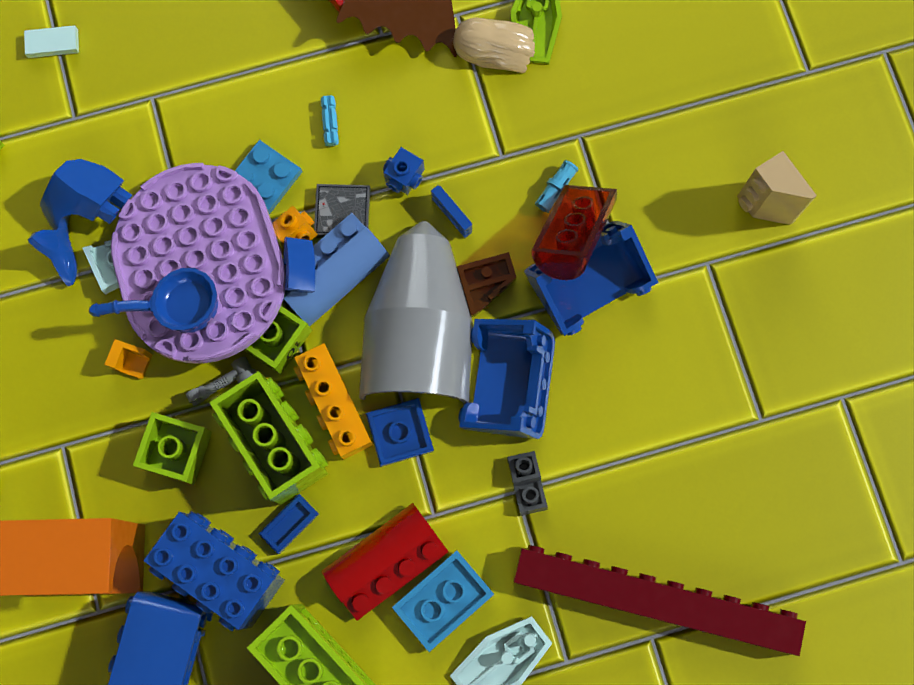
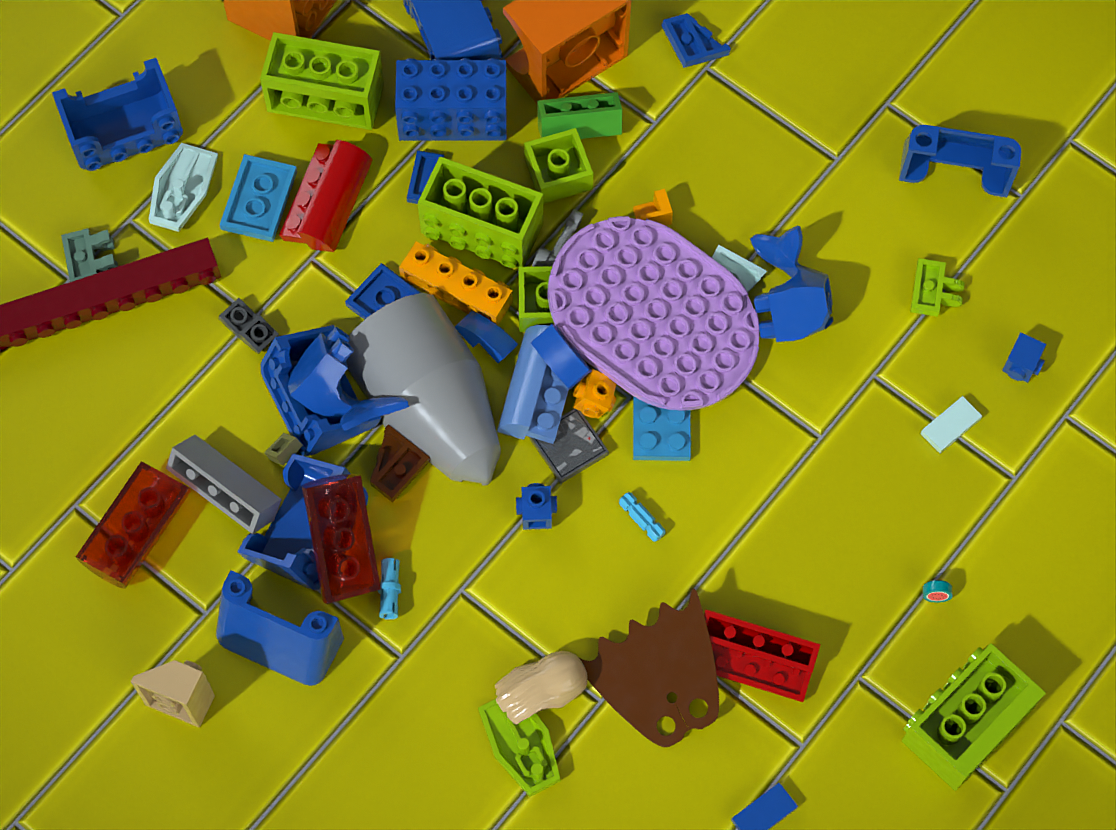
camera: 140 degrees right, 10 degrees down
blue piece [89,268,218,333] -> none
blue tile [431,185,472,238] -> none
none -> sand green plate [61,228,118,282]
none -> clear red brick [76,461,191,589]
none -> light grey brick [166,435,282,534]
none -> blue windscreen [216,570,344,686]
none -> olive plate [264,433,303,466]
none -> blue hips [288,327,409,431]
none -> blue slope [455,311,518,363]
none -> bright green brick [537,92,622,139]

